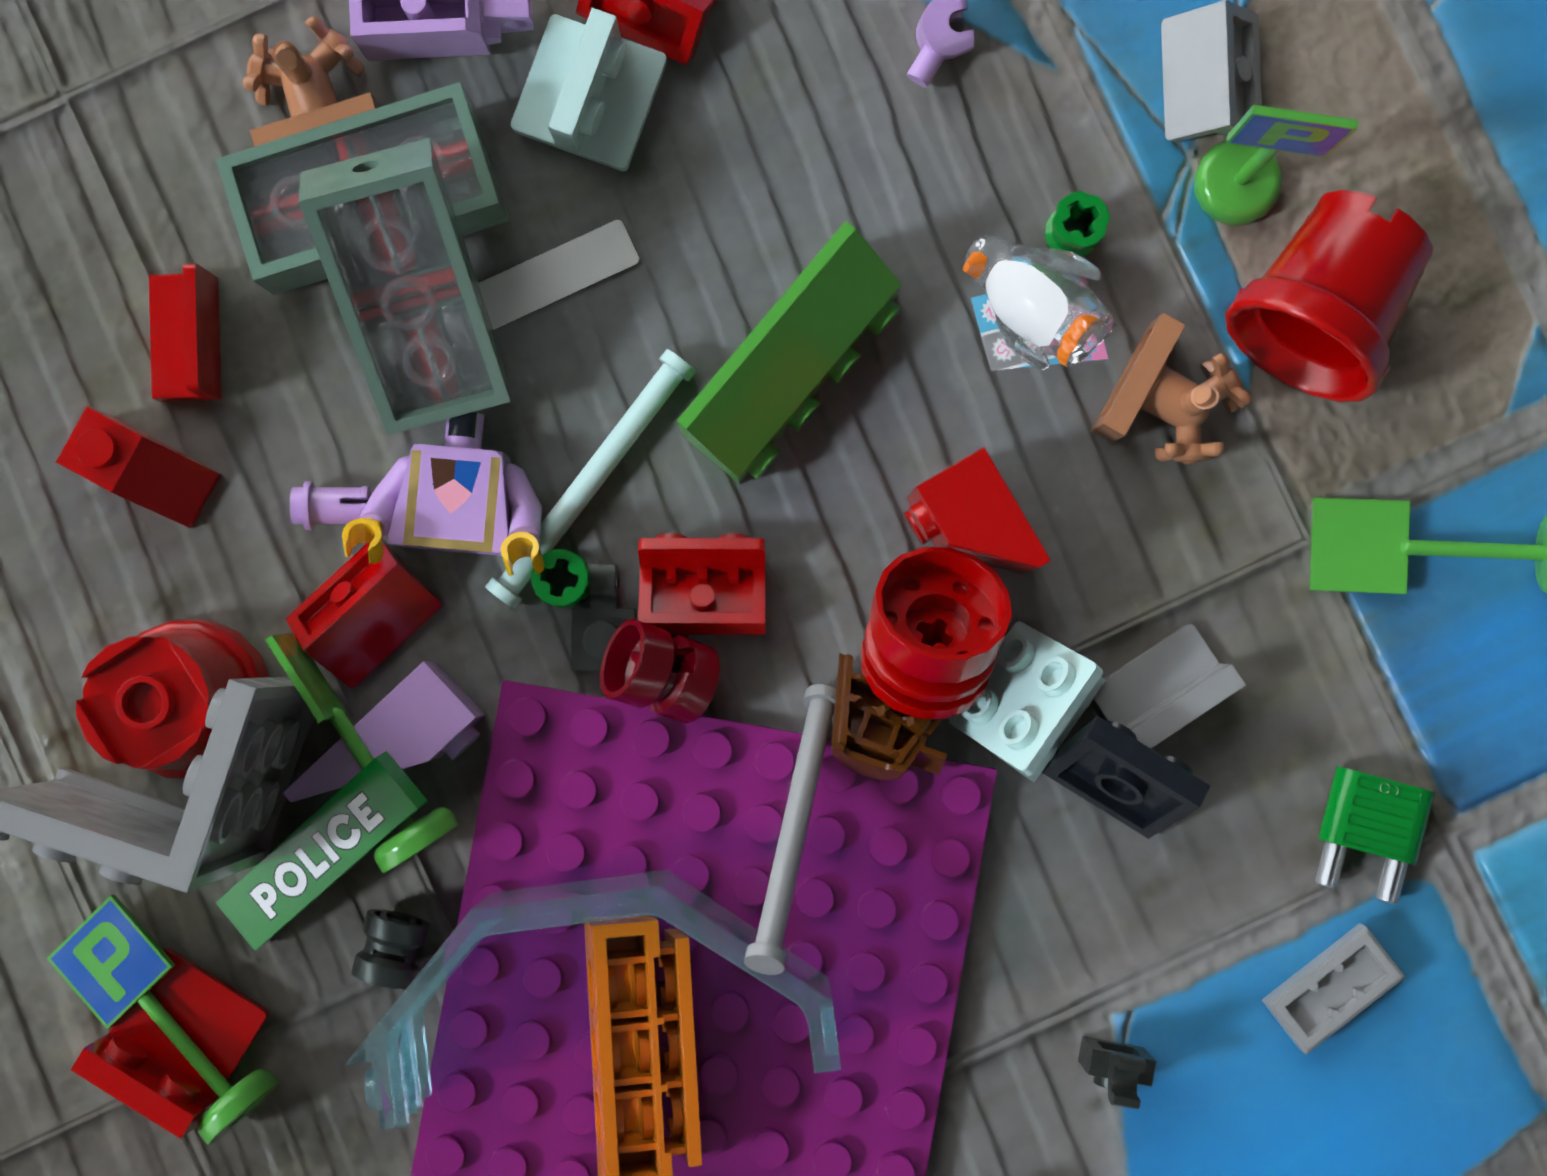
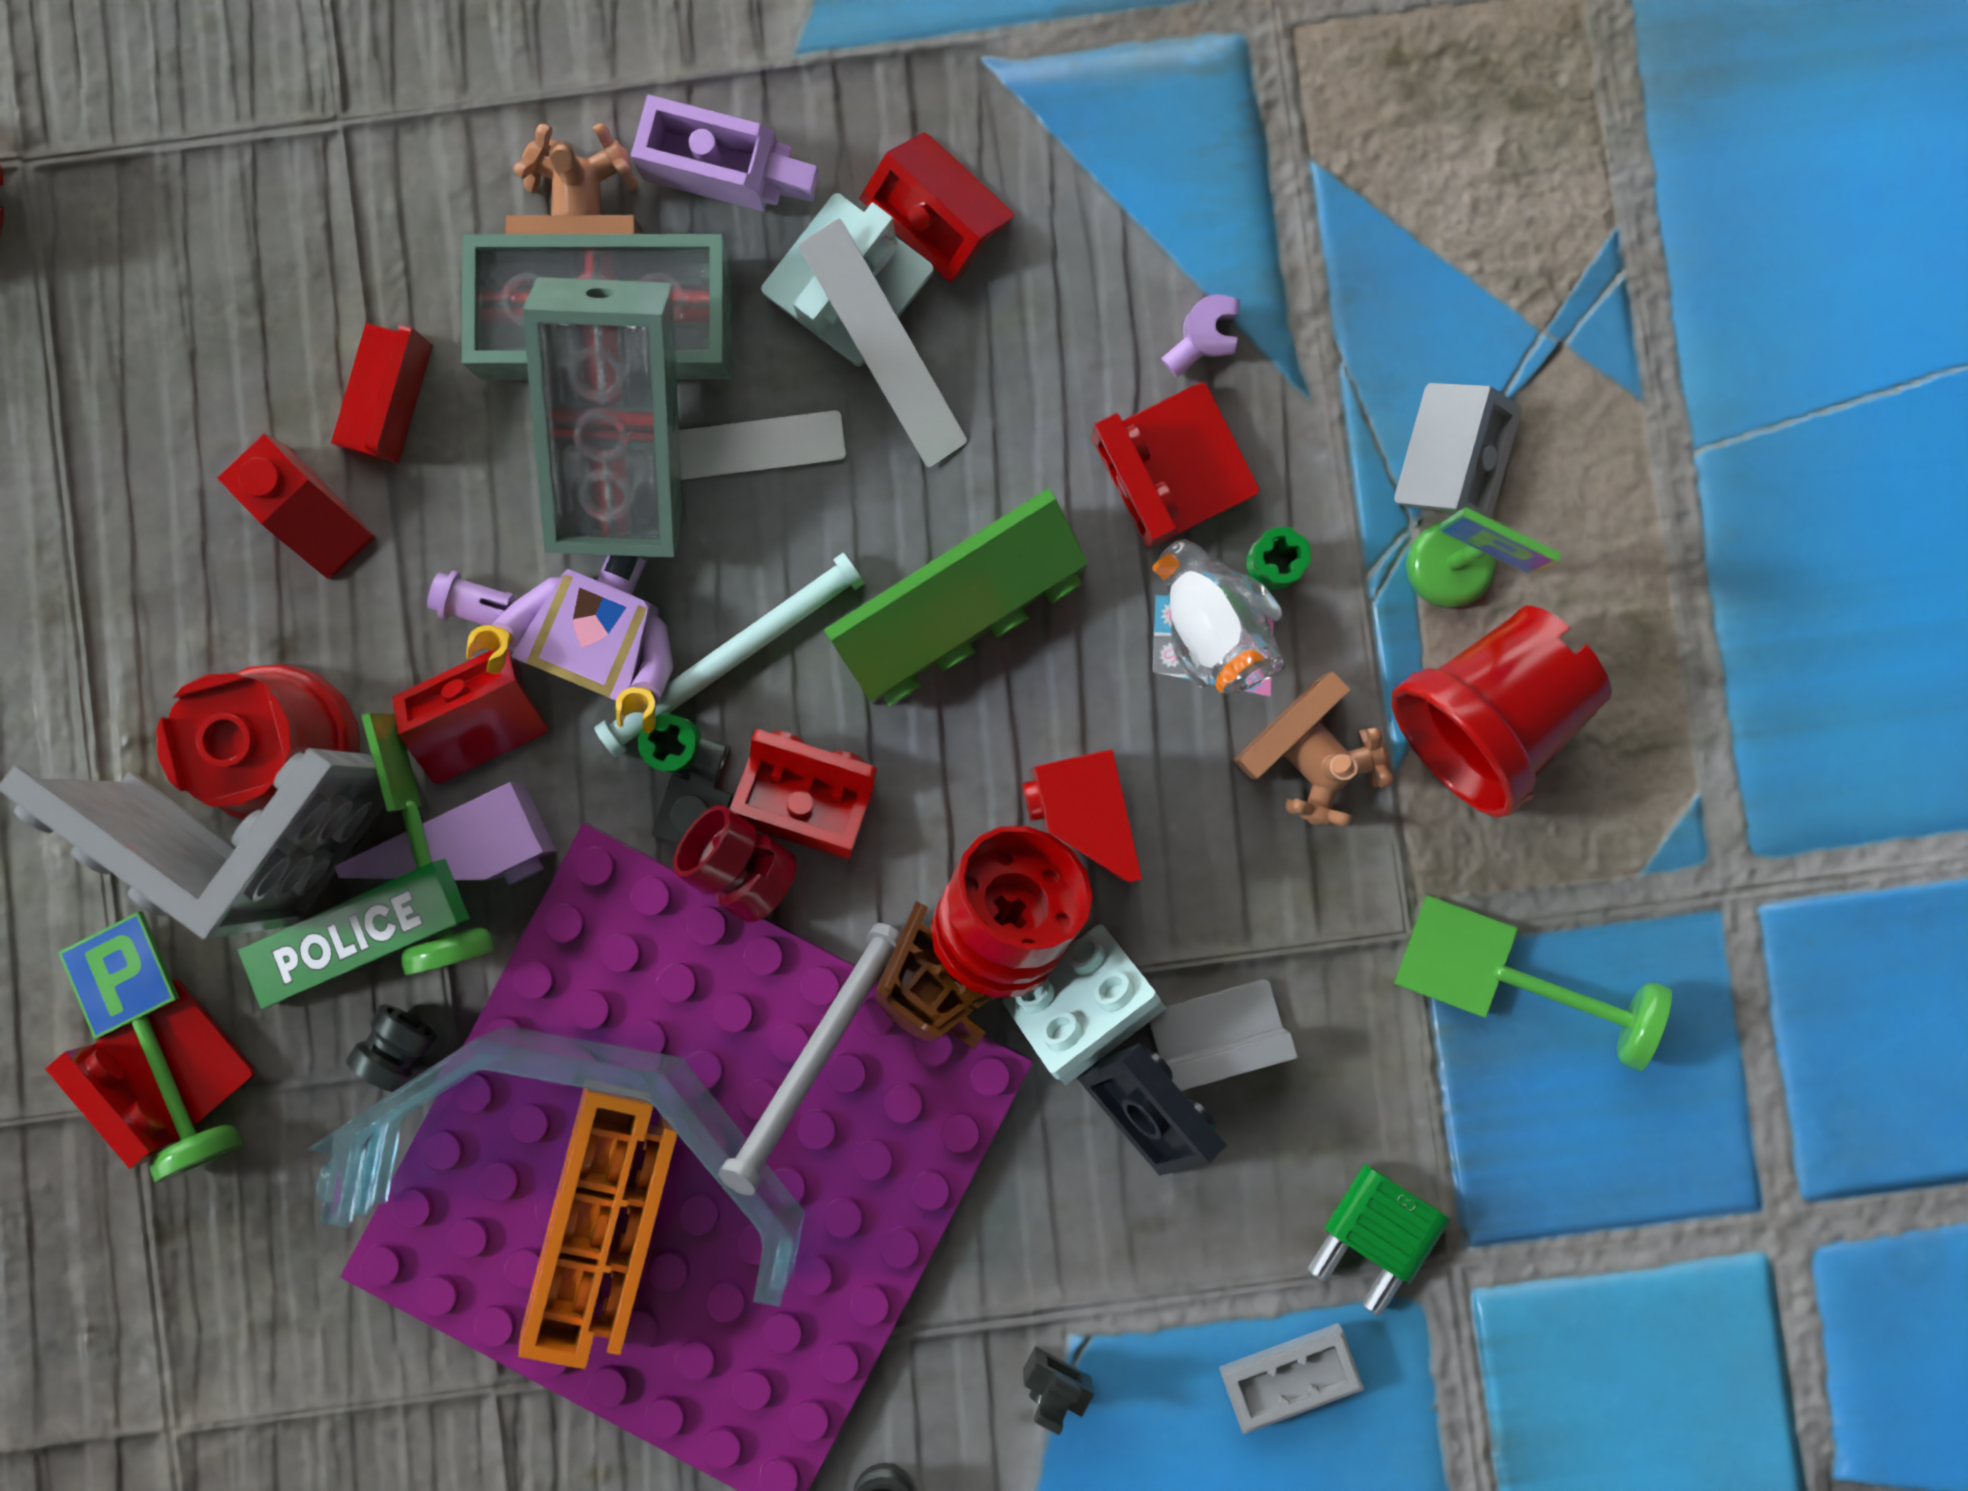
camera: 15 degrees right, 0 degrees up
none -> white sticker [799,219,967,467]
none -> red bracket [1091,382,1259,550]

